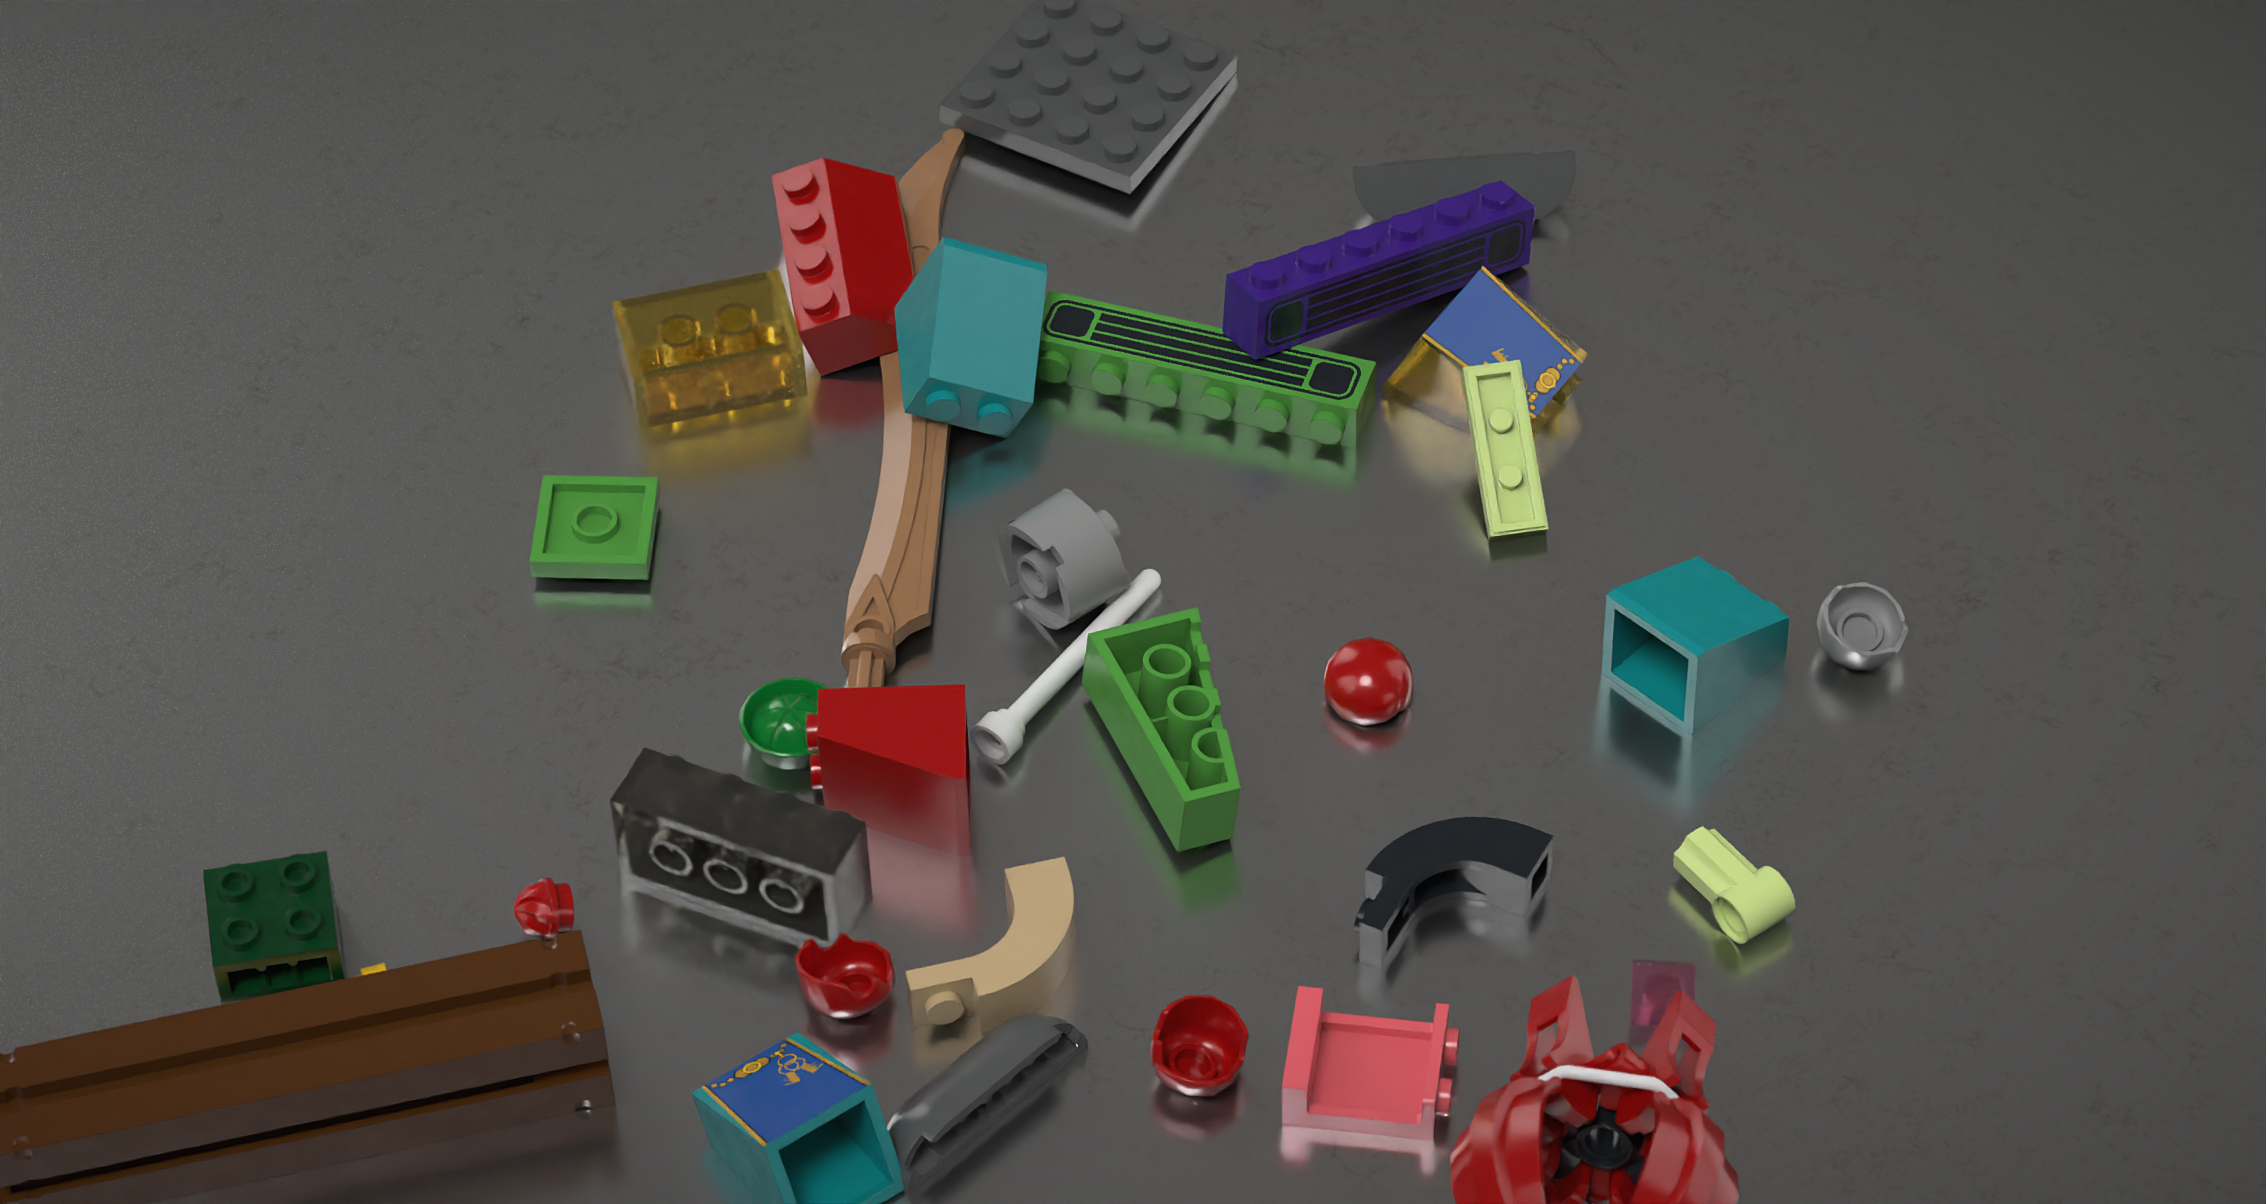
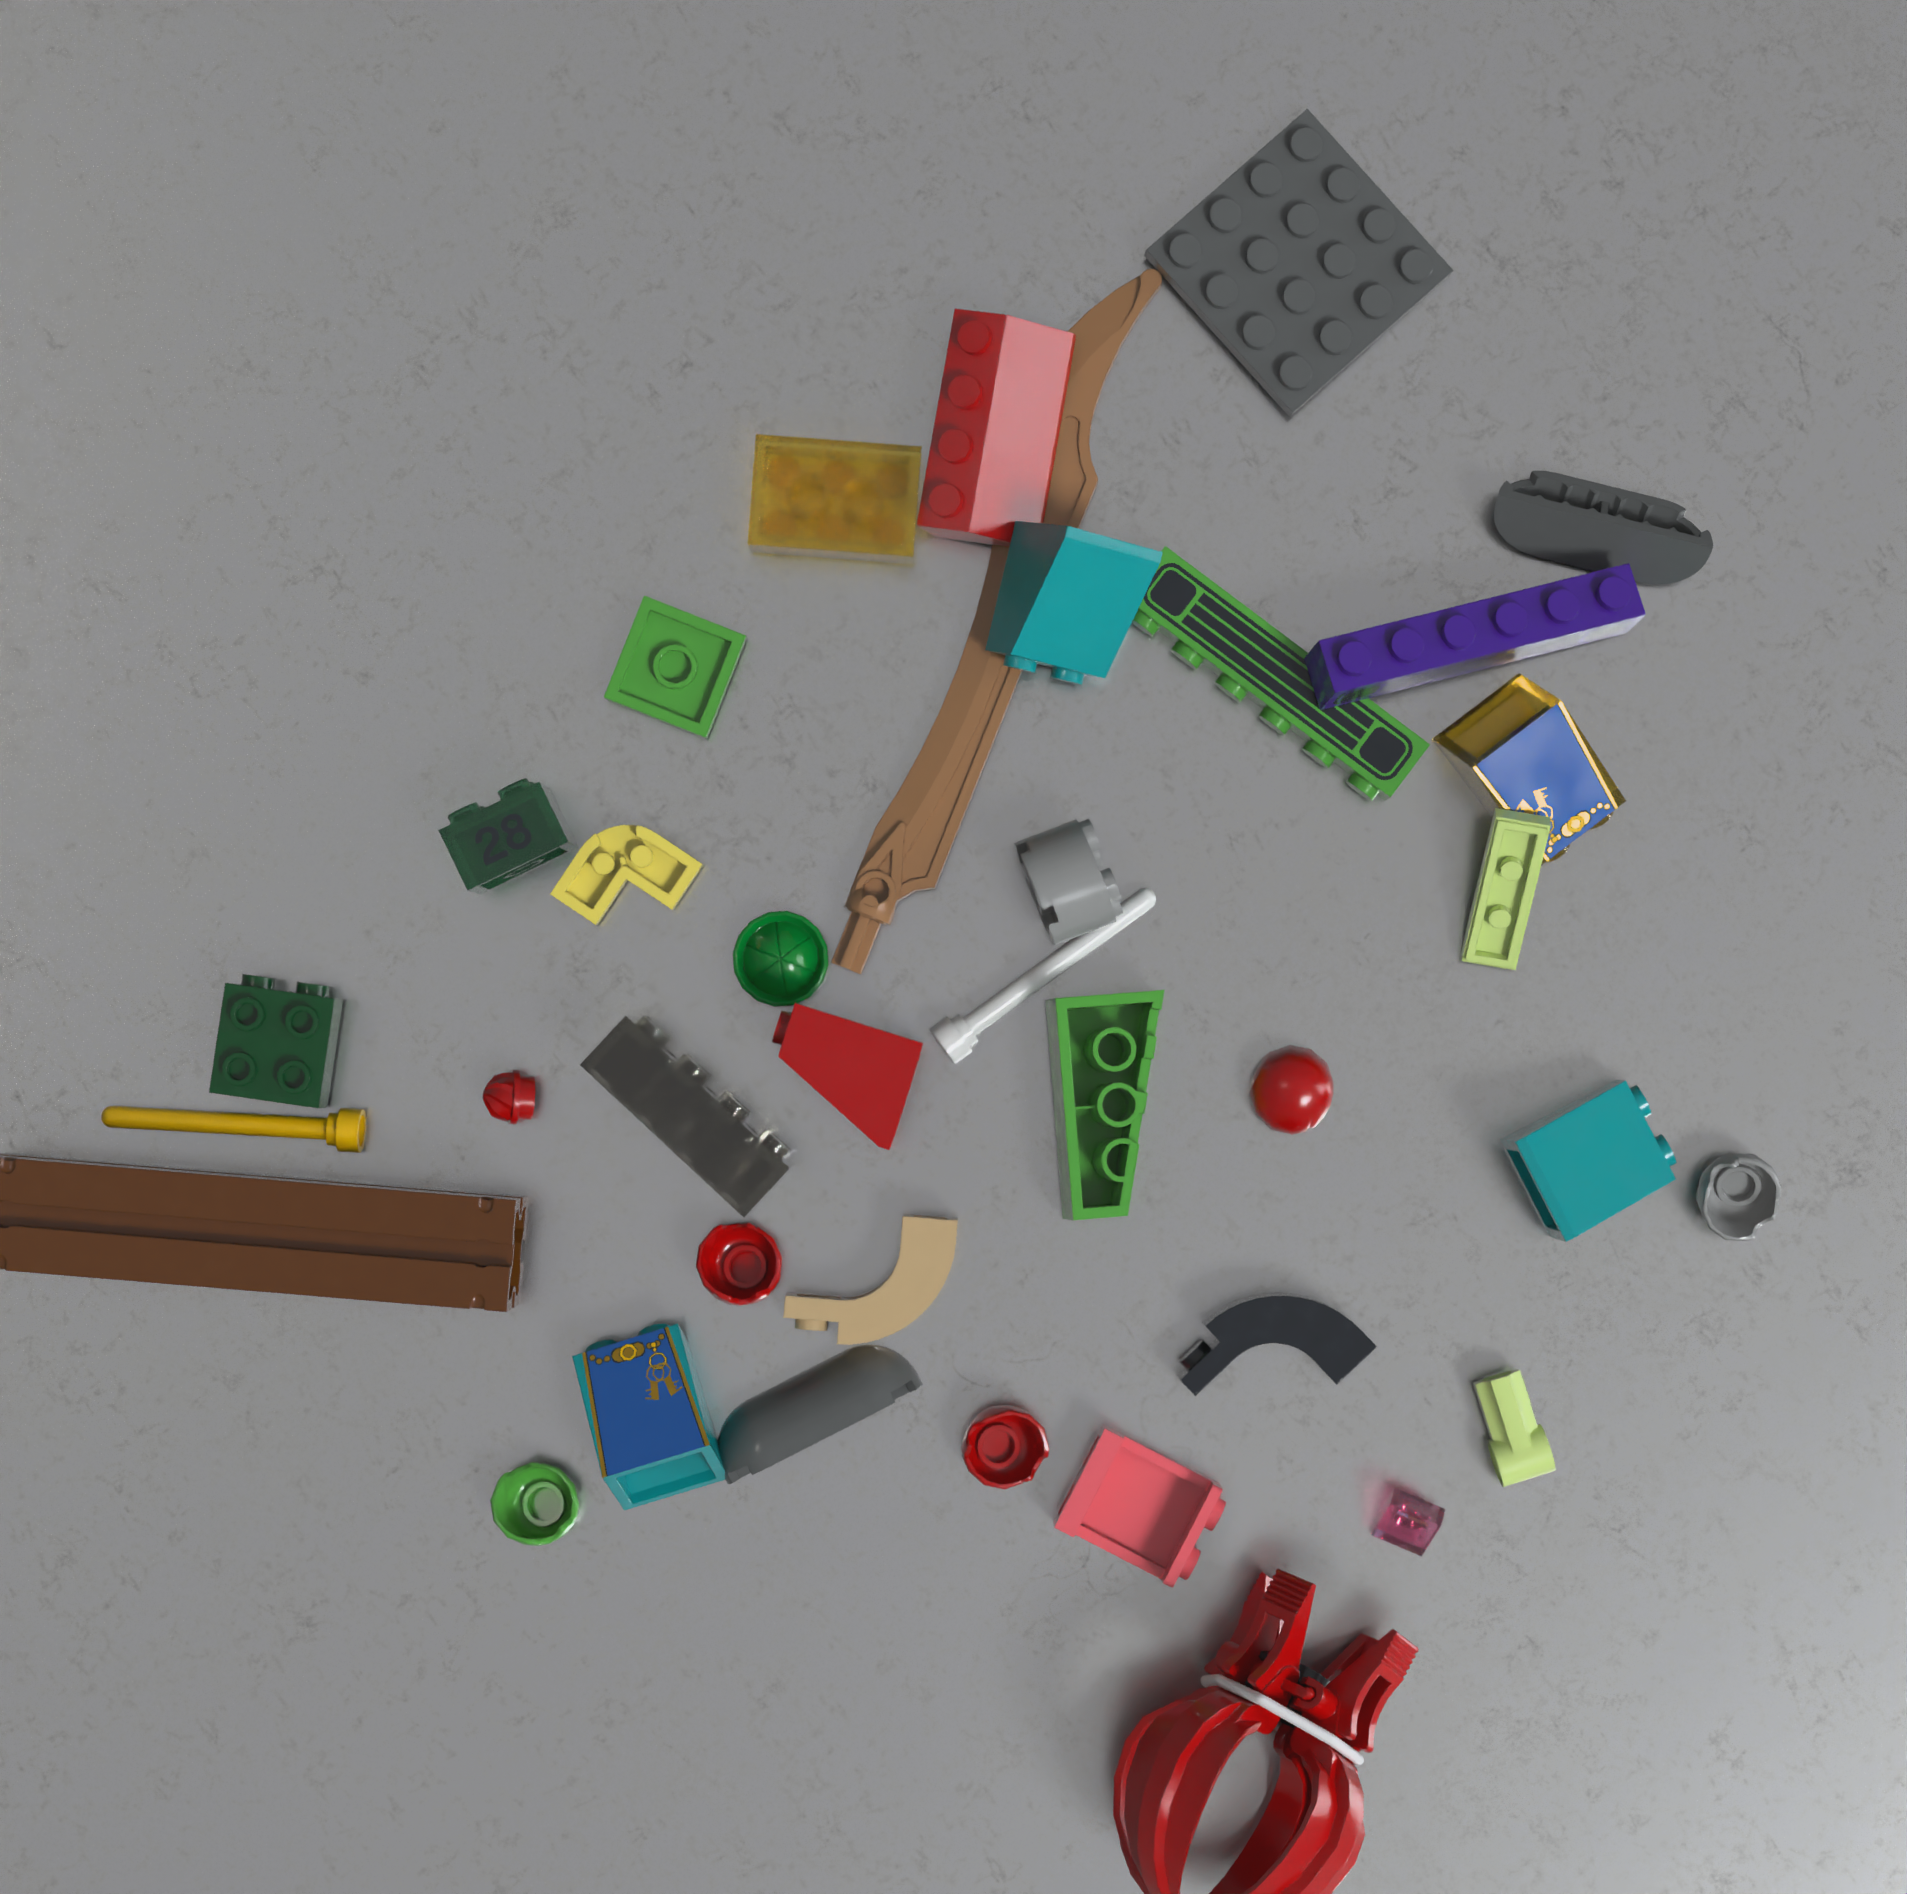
camera: 20 degrees right, 40 degrees up
none -> clear green brick [438,778,579,895]
none -> light yellow plate [550,825,703,925]

